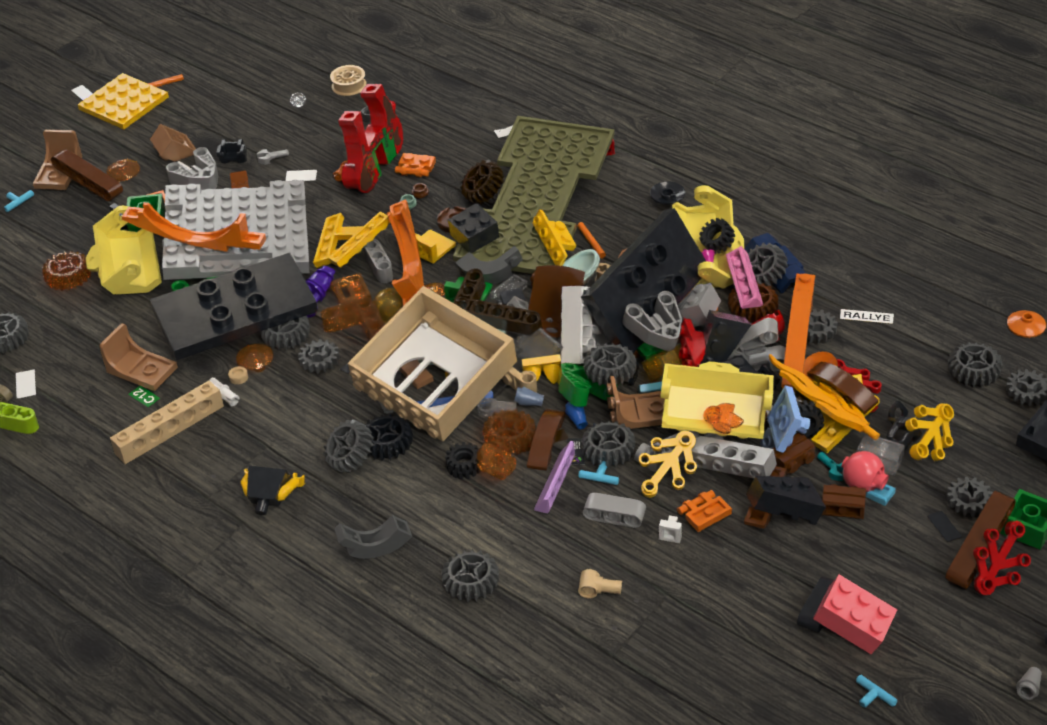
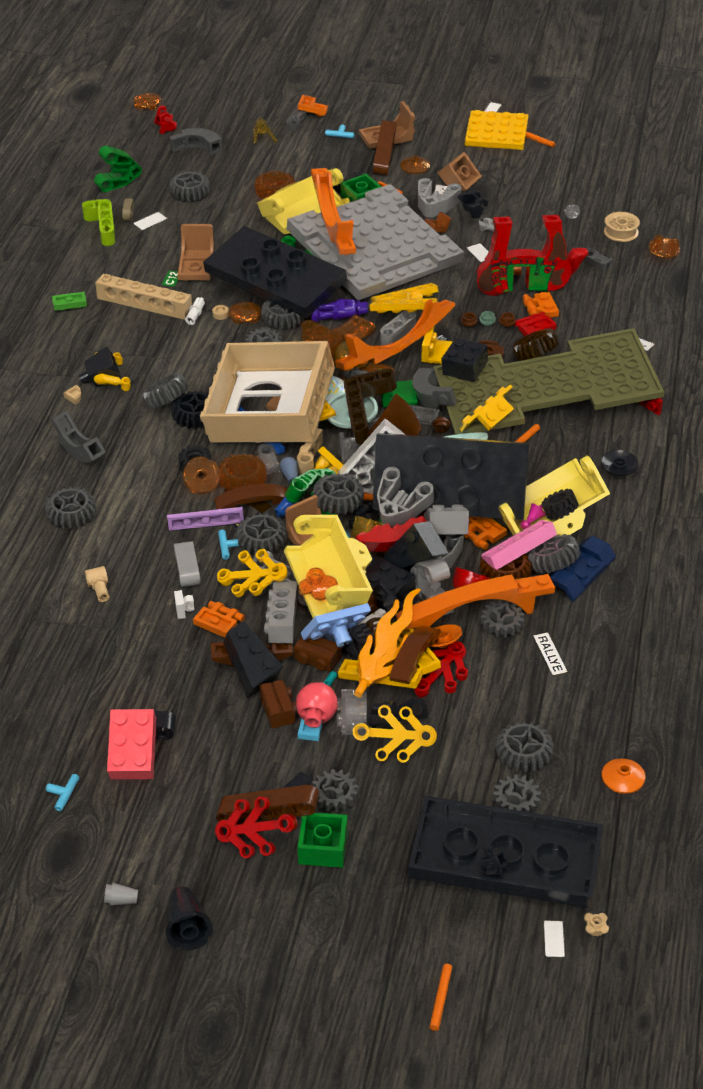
camera: 60 degrees right, 0 degrees up
none -> bright green plate [52,292,87,311]
none -> tan tile [64,385,82,405]
none -> red plate [515,311,557,336]
none -> clear orange dish [649,235,680,258]

